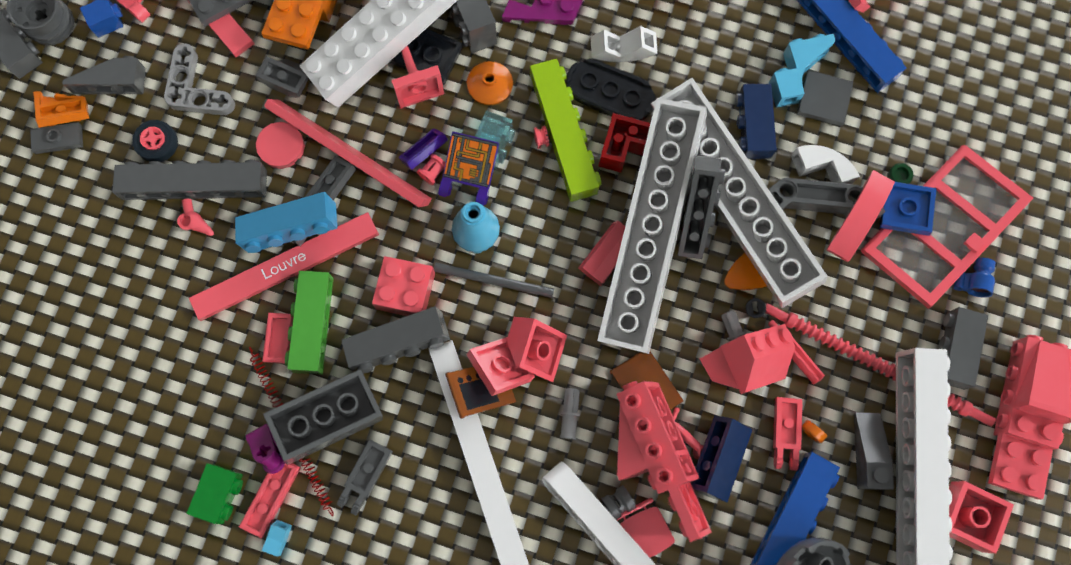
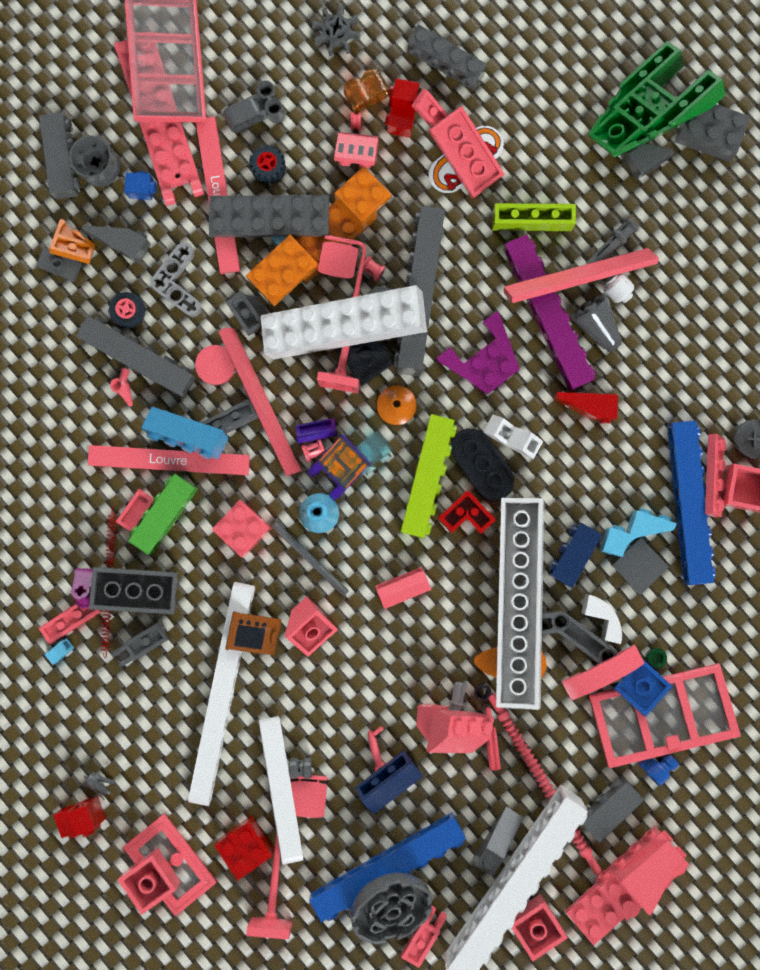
camera: 35 degrees right, 10 degrees up
green brick [186,463,243,524] -> none
dark grey brick [342,306,450,373] -> none
coral plate [466,337,535,396] -> none
coral bush [533,126,550,149] -> none
light grey axle [560,388,580,439] -> none
white brick [597,98,707,354] -> none
dark orange container [610,350,684,410] -> none
coral wedge [616,381,712,542] -> none
dark grey brick [678,155,725,259] -> none
coral hinge [773,397,803,471] -> none
orange tile [802,420,827,444] -> none

